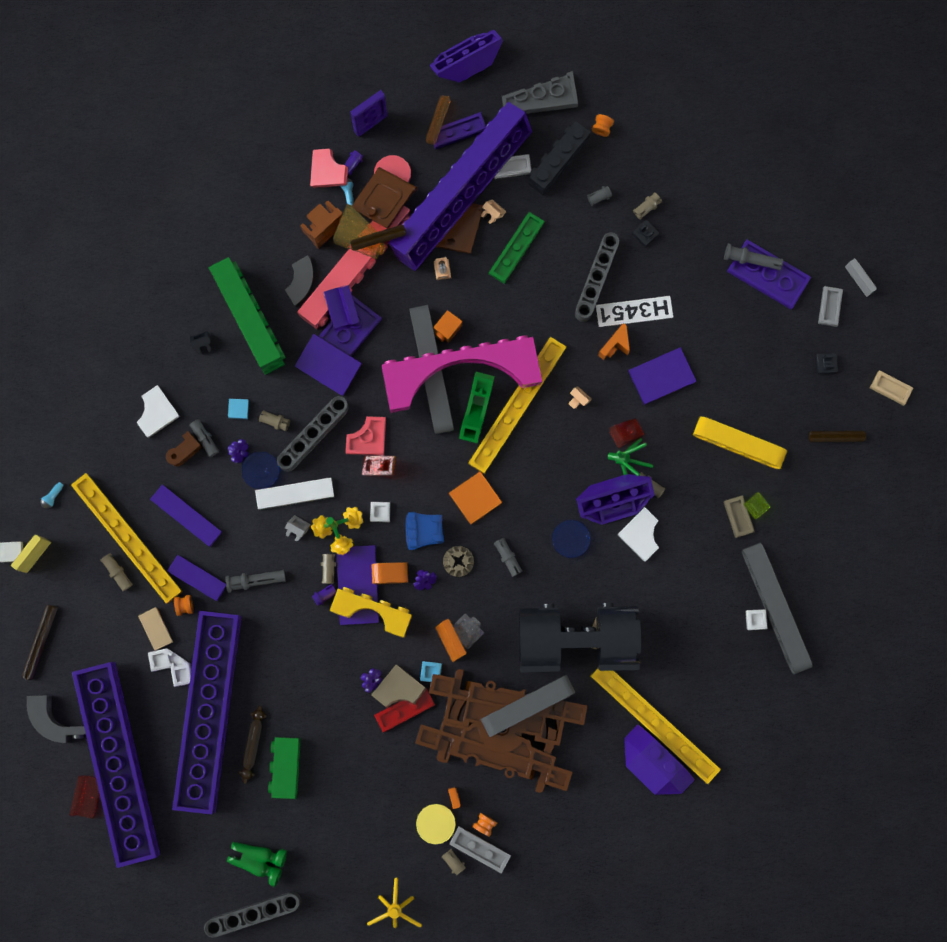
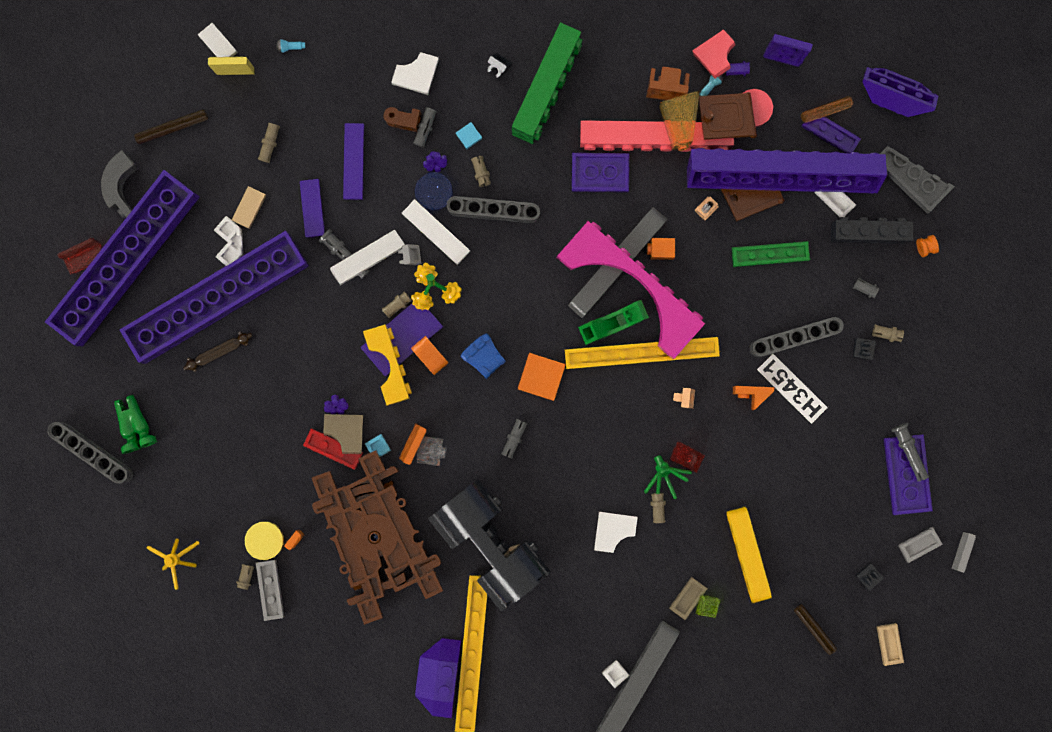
camera: 60 degrees right, 5 degrees up
yellow plate [71,473,183,604] -> none
orange wheel [174,595,194,616] -> none
green brick [268,737,301,799] -> none
dark grey tile [285,255,314,307] -> none
dark purple tile [295,334,363,396] -> none
dark purple pin [312,584,336,606] -> none
dark purple panel [323,285,359,328] -> none
coral tile [346,417,386,456] -> none
dark brown axle [350,225,406,251] -> none
clear red slope [362,456,396,479] -> none
white tile [370,502,390,522] -> none
dark purple plant [413,570,437,591] -> none
dark tan gear [443,546,474,577] -> none
orange wheel [473,813,497,837] -> none
dark grey beam [480,675,576,737] -> none
light nougat tile [481,200,506,224] -> none
clear blue tile [552,520,591,558] -> none
dark purple wedge [576,474,655,525] -> none
dark purple tile [628,347,696,405] -> none
none -> white tile [330,230,405,285]

